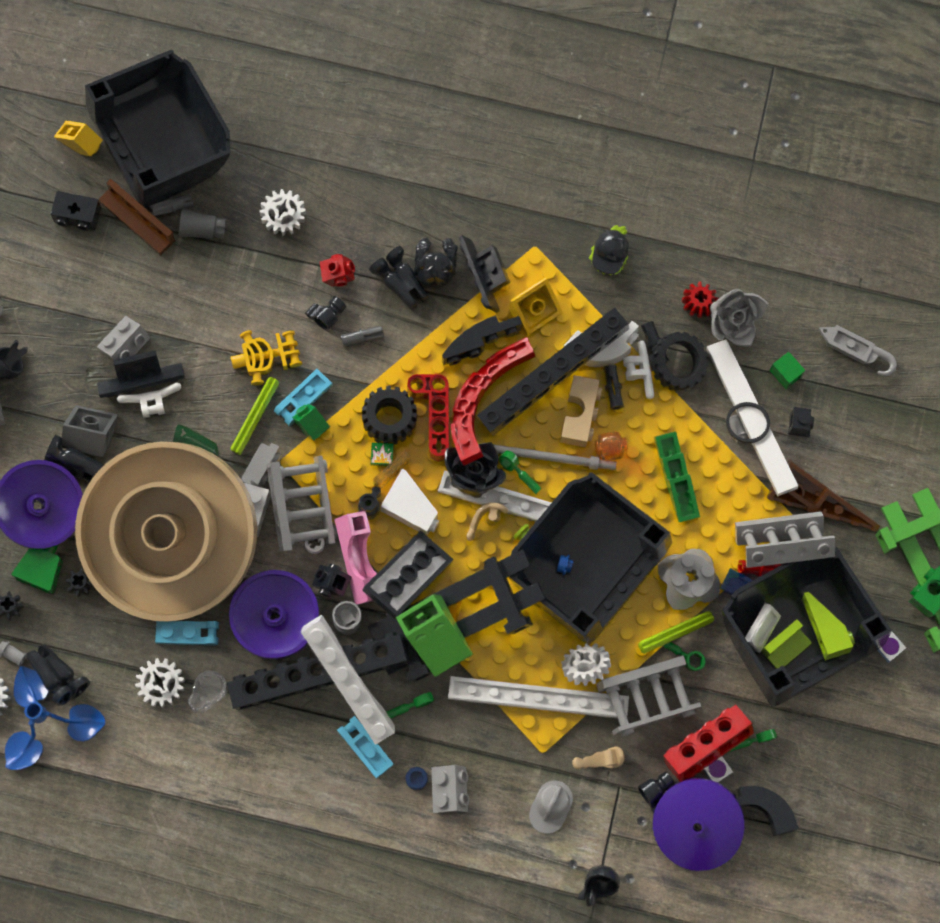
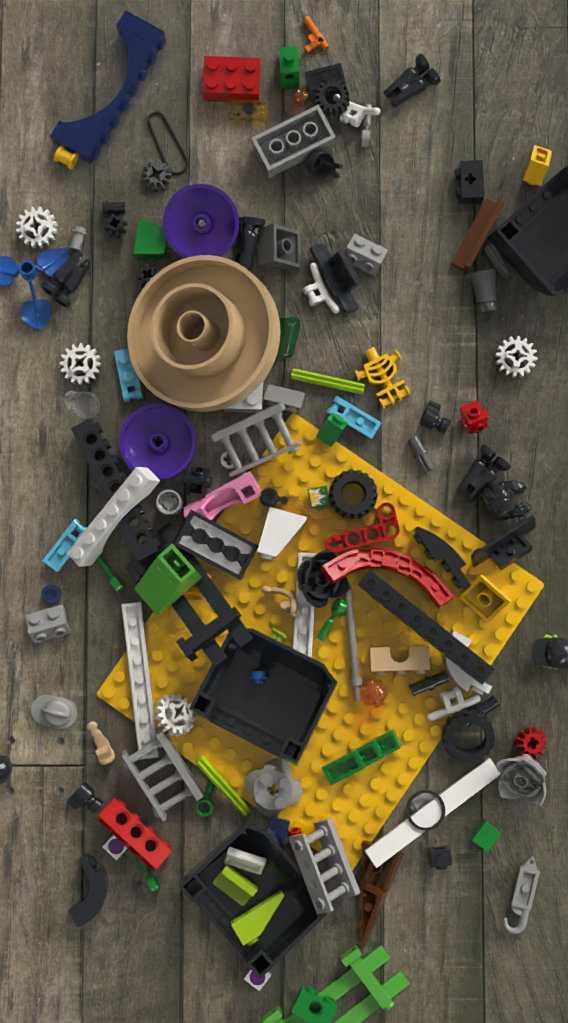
camera: 85 degrees right, 10 degrees up
dark purple dish [653,778,745,871] -> none

